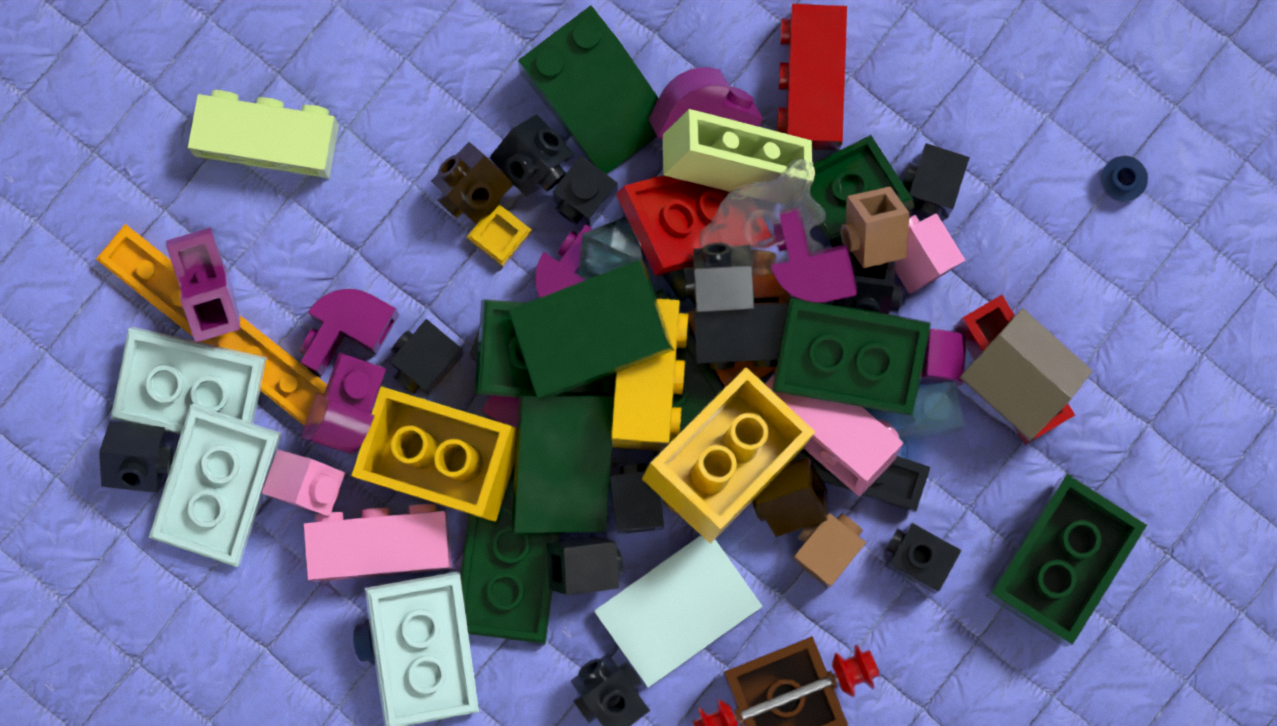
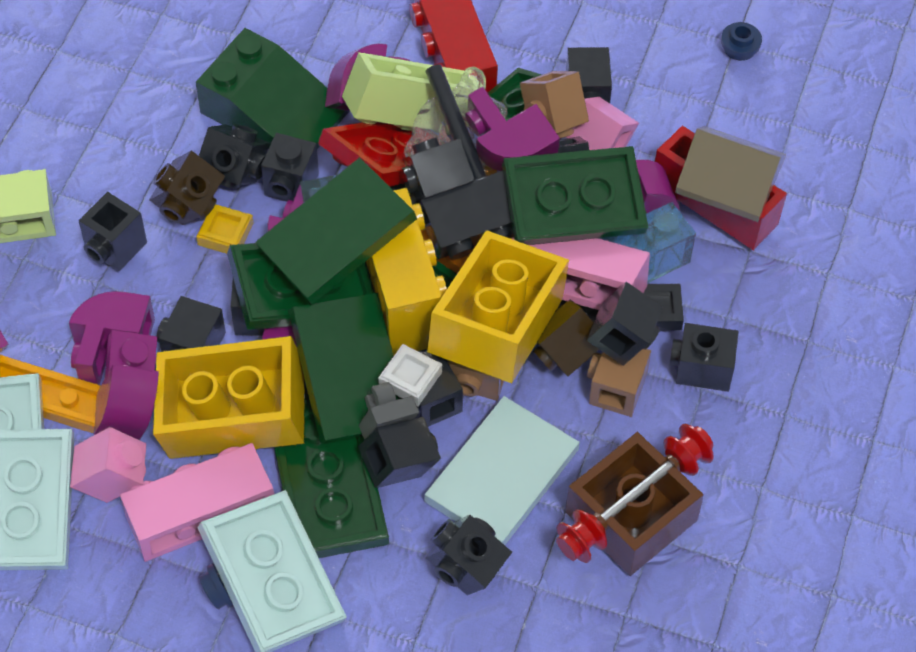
camera: 20 degrees left, 25 degrees down
dark green brick [985,474,1147,647] -> none
none -> black brick [78,192,147,271]
none -> dark grey tile [359,382,419,440]
none -> white tile [378,344,442,406]
none -> black bar [425,64,487,181]
none -> black brick [587,281,663,366]

